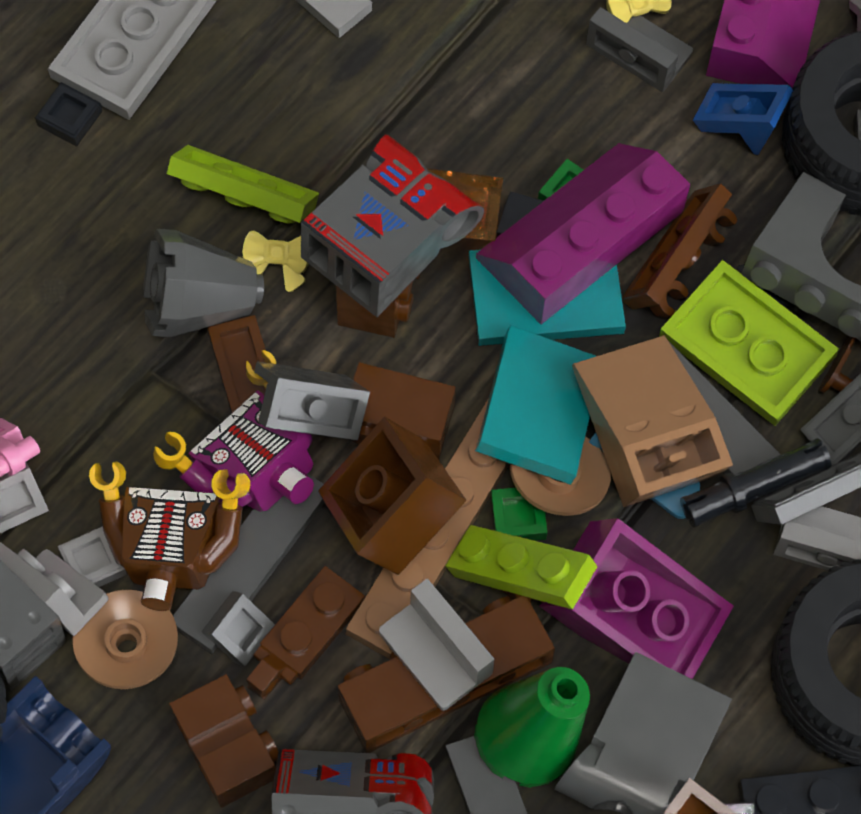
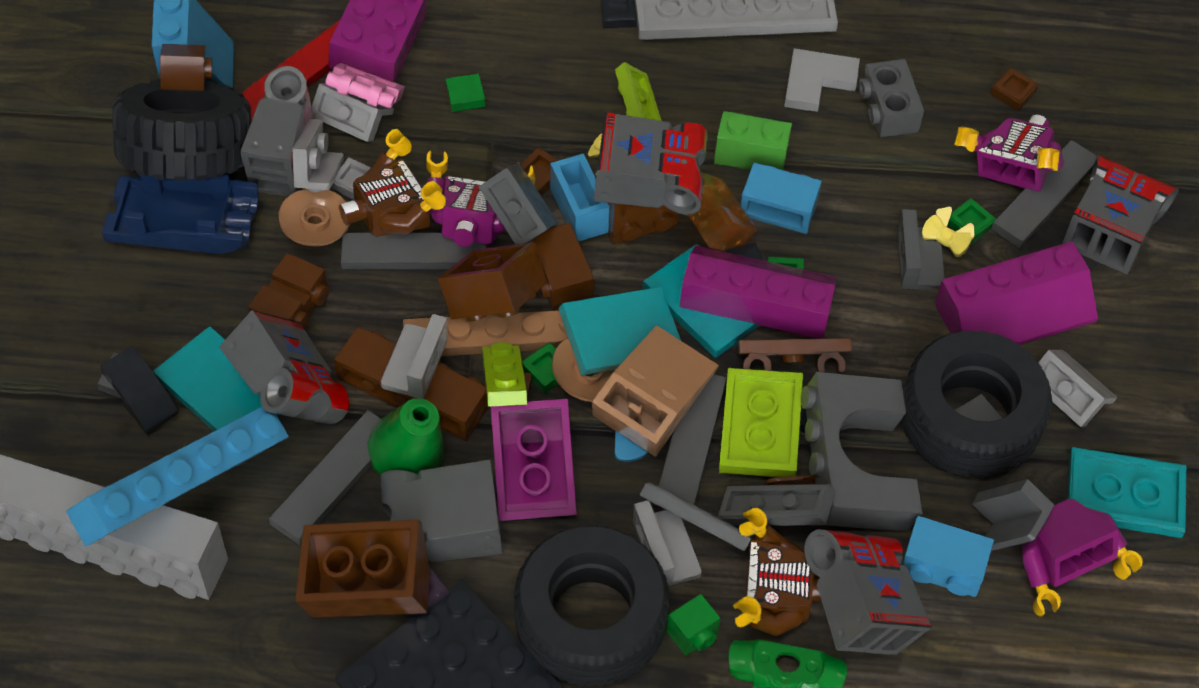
camera: 55 degrees right, 10 degrees down
dark grey cone [143,229,264,337] -> none
dark grey tile [201,591,275,666] -> none
reddish brown hinge [246,566,365,700] -> none
black pin [680,438,832,528] -> none
blue slope [693,83,793,155] -> none
none -> green tile [445,74,485,112]
none -> dark azure piece [550,153,610,242]
none -> bright green brick [714,111,792,170]
none -> dark azure piece [739,163,822,234]

